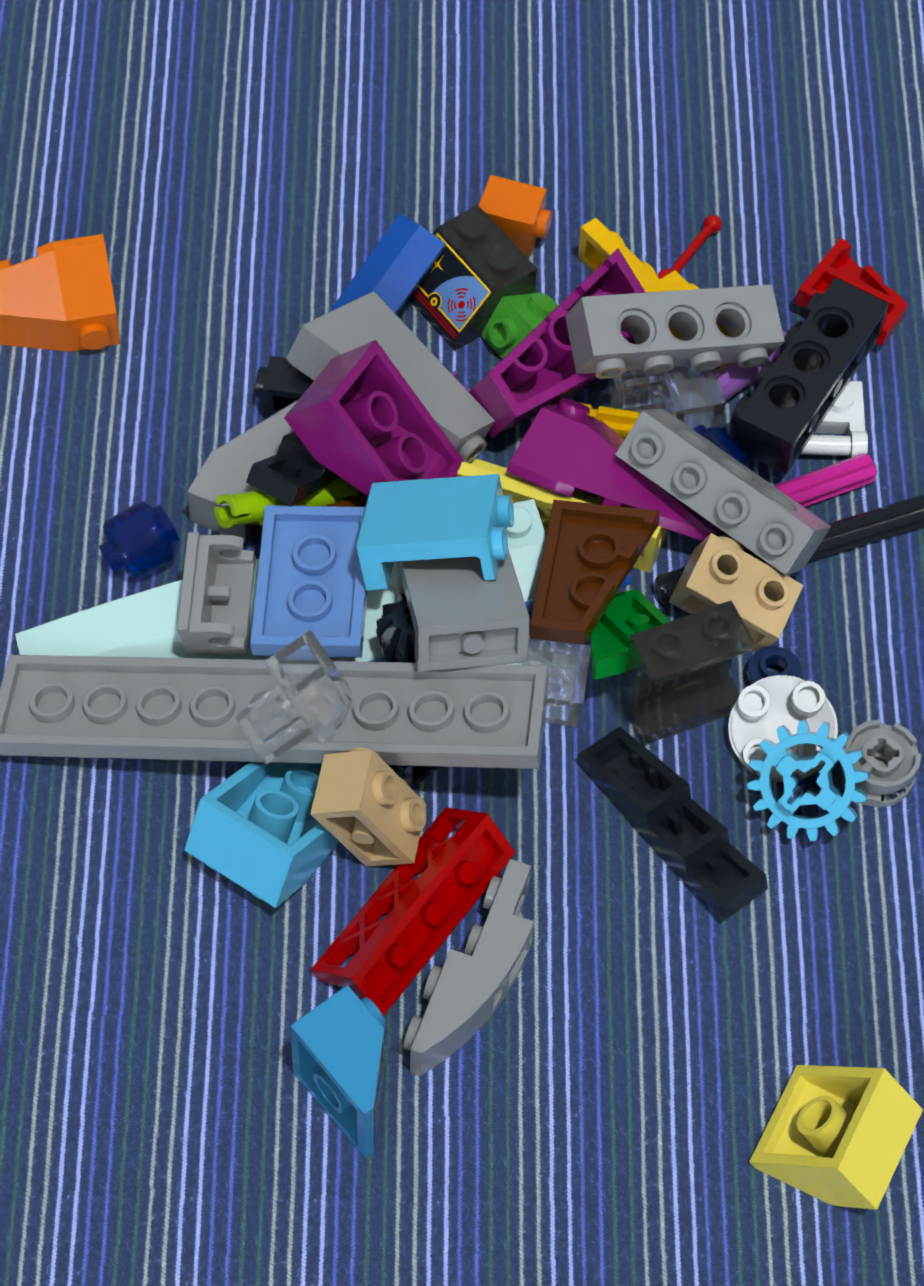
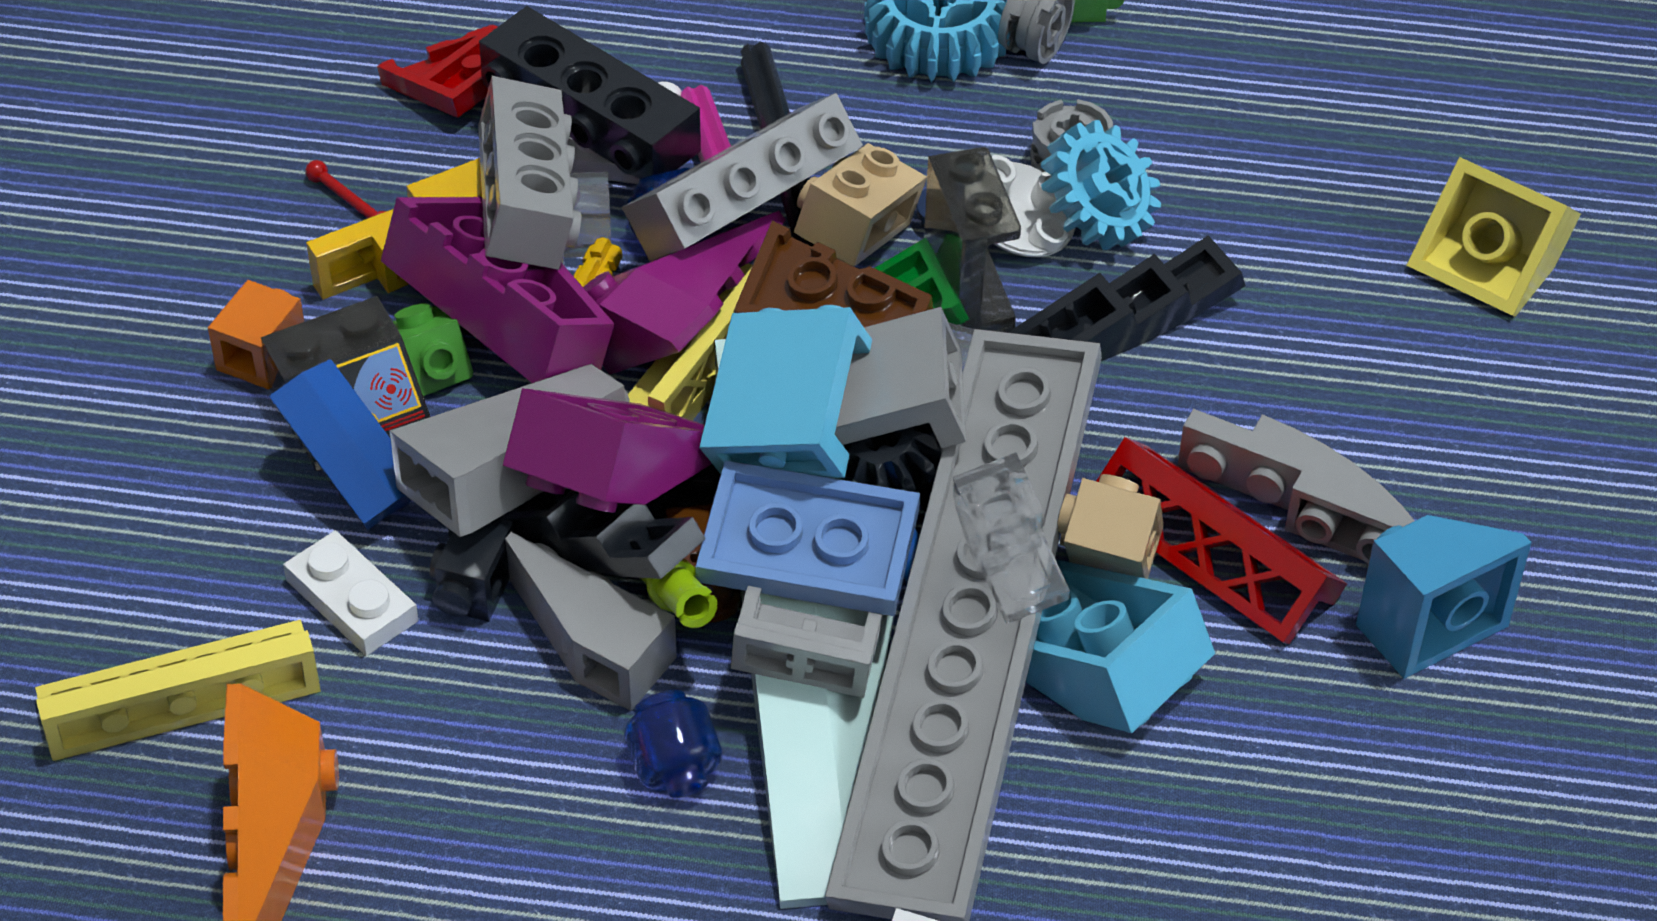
camera: 80 degrees left, 10 degrees down
none -> light yellow fence [35,619,321,761]
none -> white plate [283,530,419,656]

